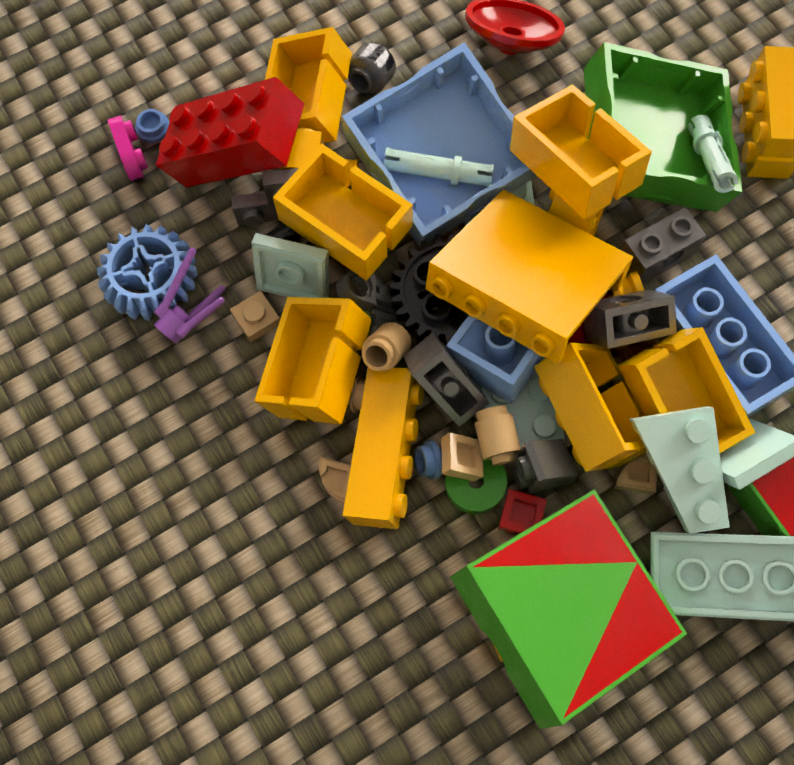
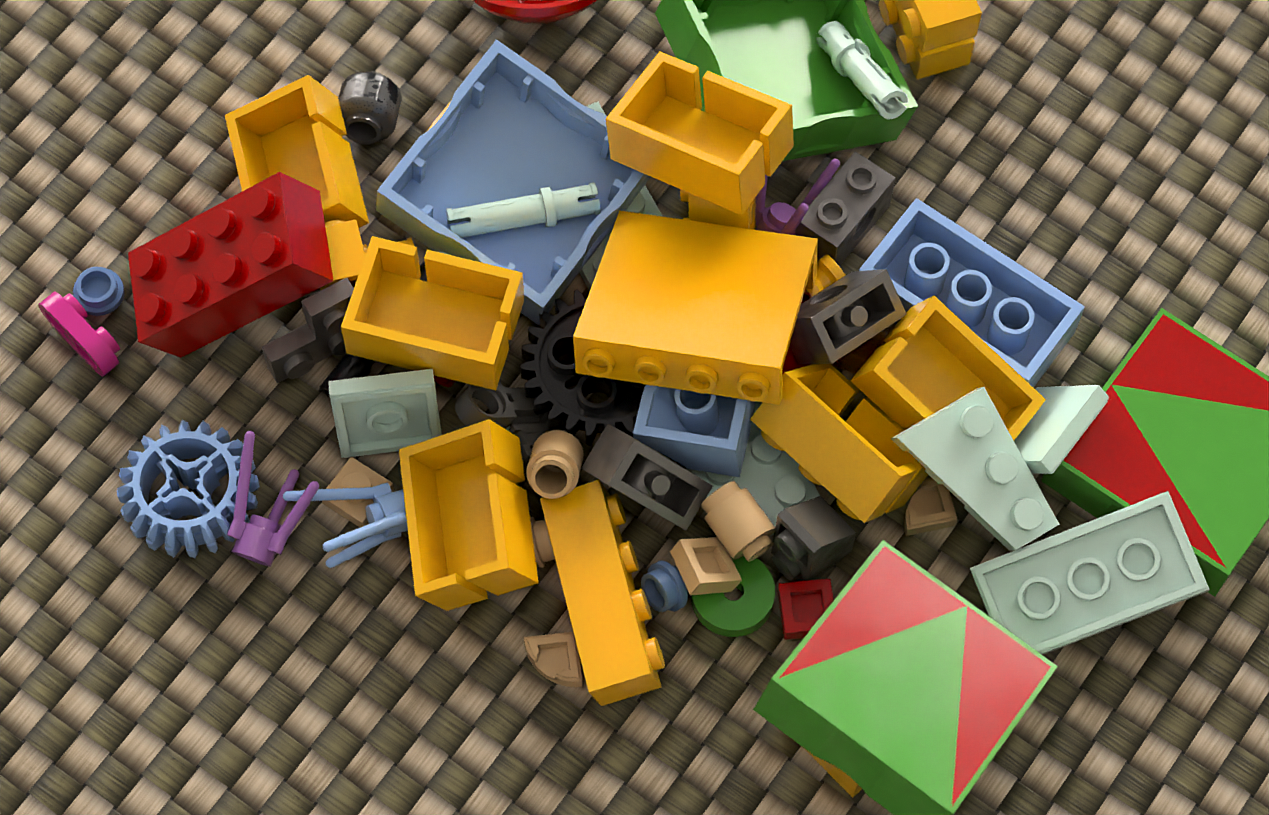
camera: 25 degrees left, 5 degrees down
none -> light blue plant [283,482,408,568]
none -> medium lavender plant [756,159,840,235]

